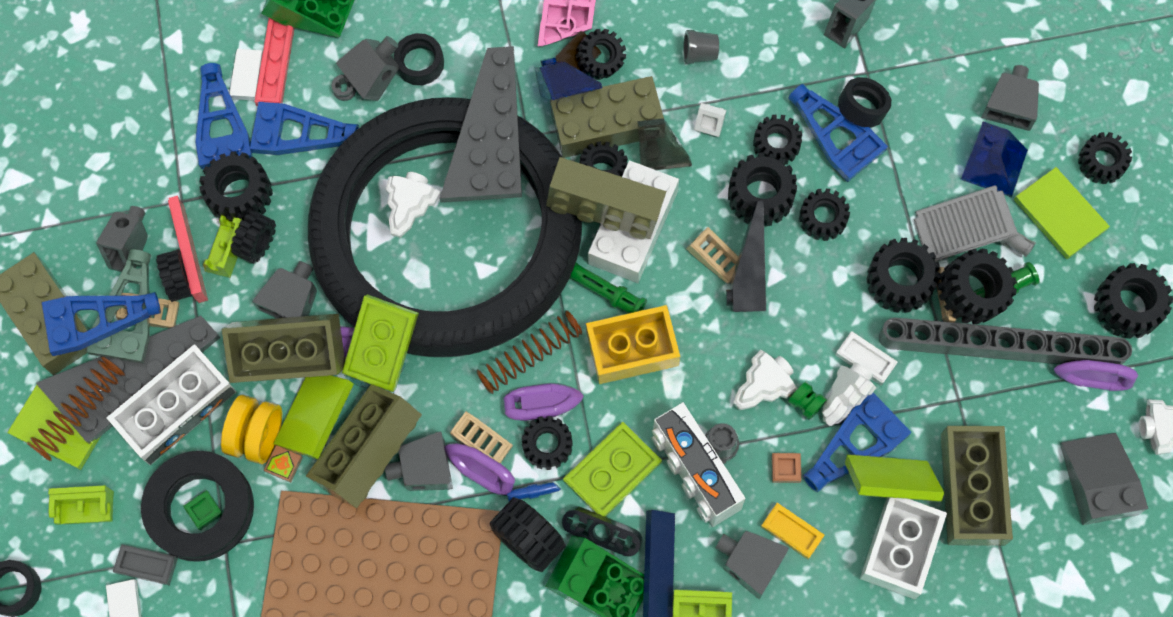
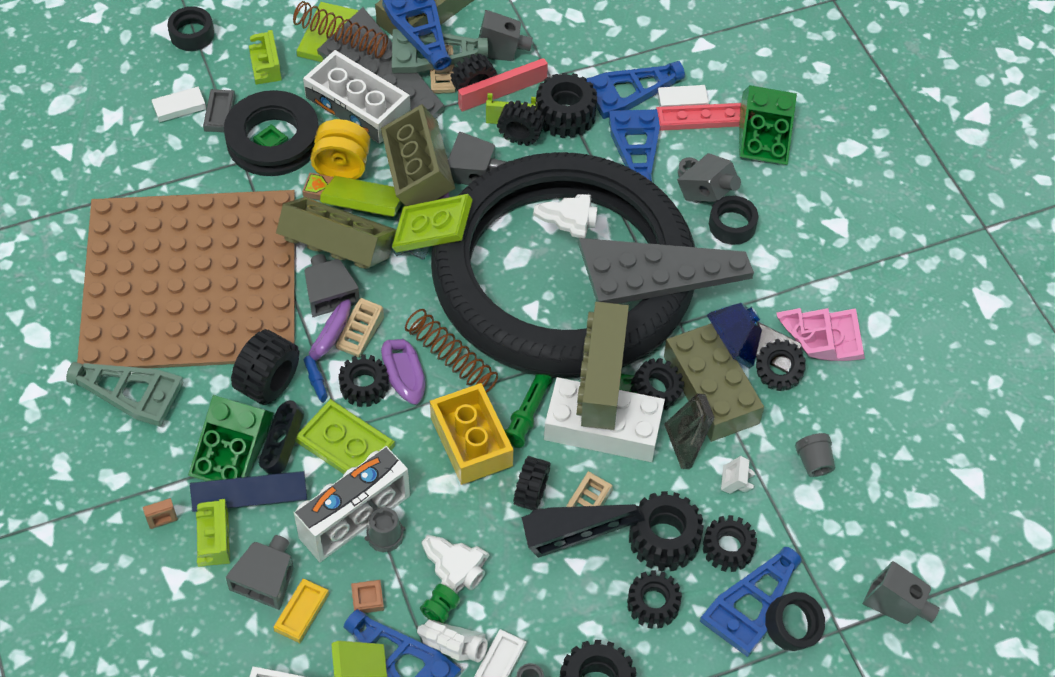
camera: 75 degrees right, 15 degrees down
none -> black tyre [513,456,551,510]

